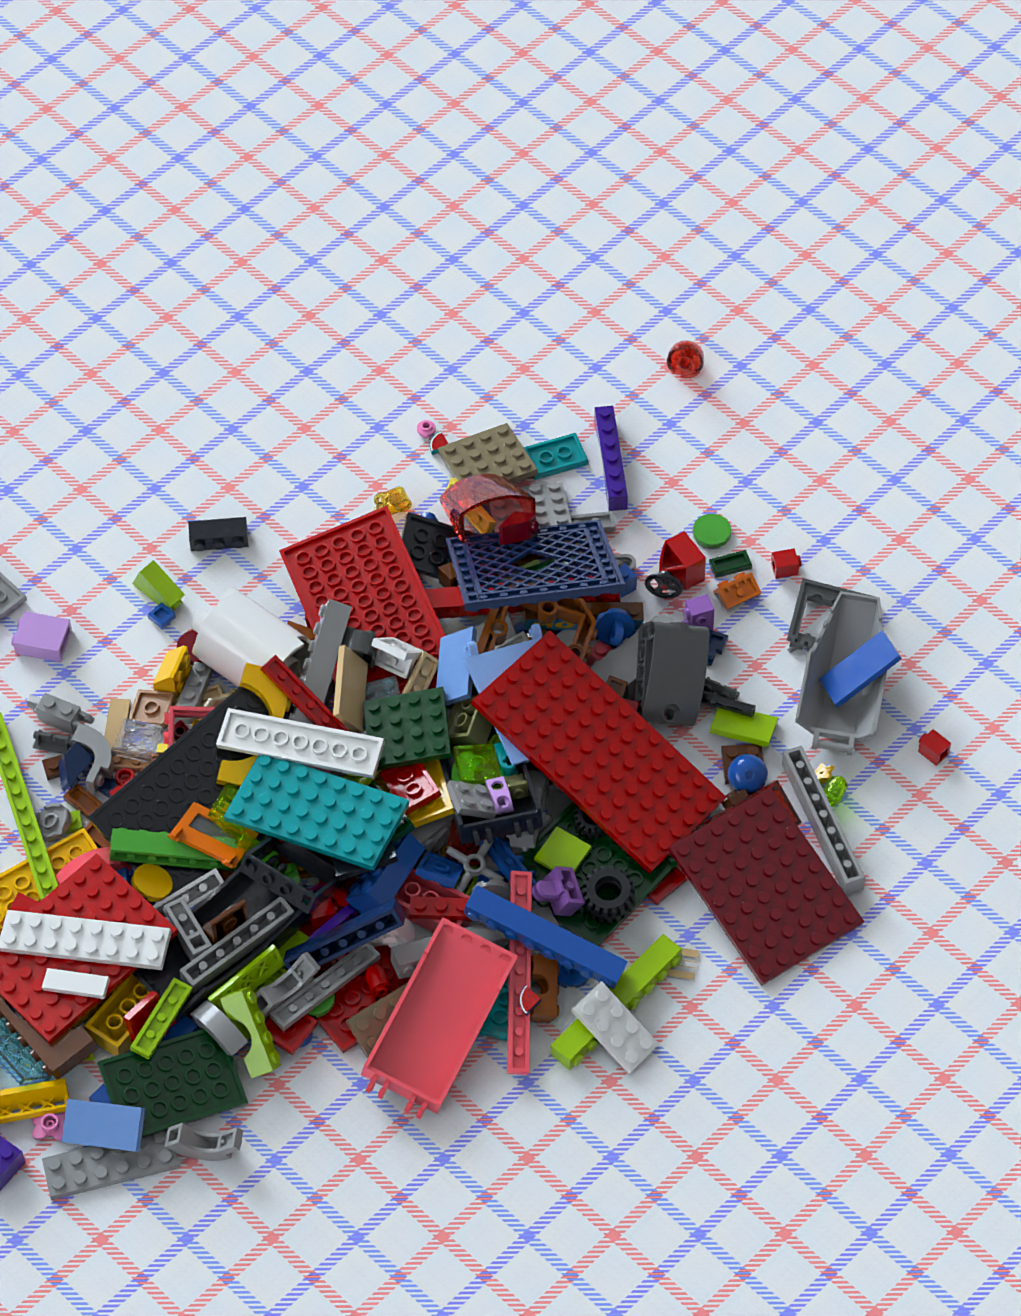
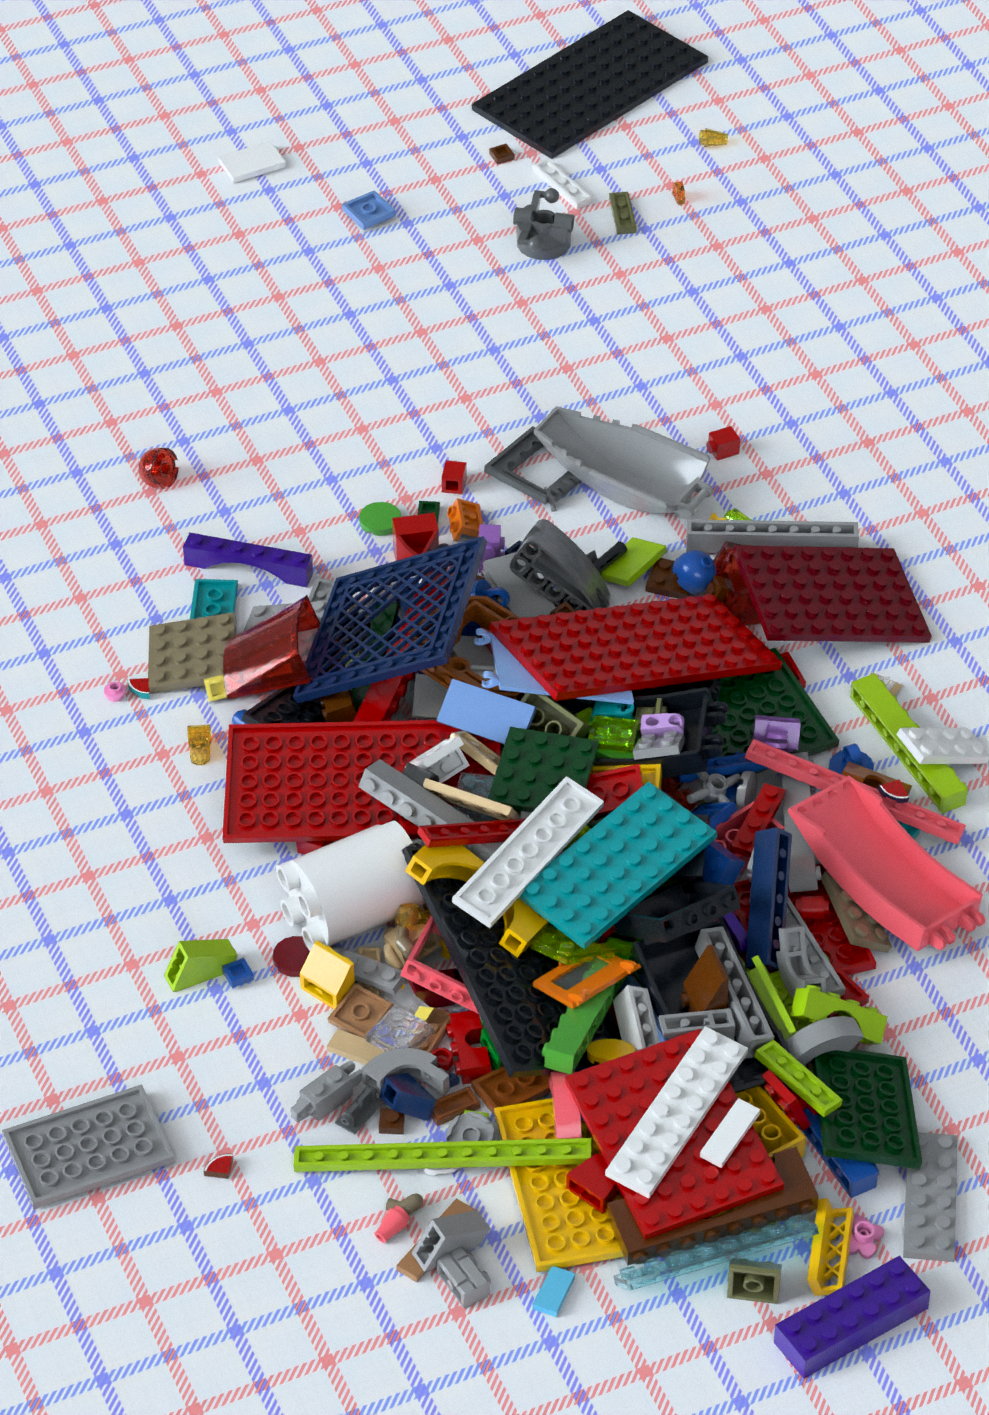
camera: 70 degrees left, 10 degrees down
lavender brick [11,611,72,662] -> none
medium blue tile [62,1099,145,1152] -> none
light grey arch [164,1123,244,1161] -> none
black brick [188,517,249,551] -> none
blue brick [464,885,628,989] -> none
dark red slope [499,511,539,545] -> none
lime tile [534,827,592,873] -> none
black tyre [582,865,635,924] -> none
tile [819,630,902,708] -> none

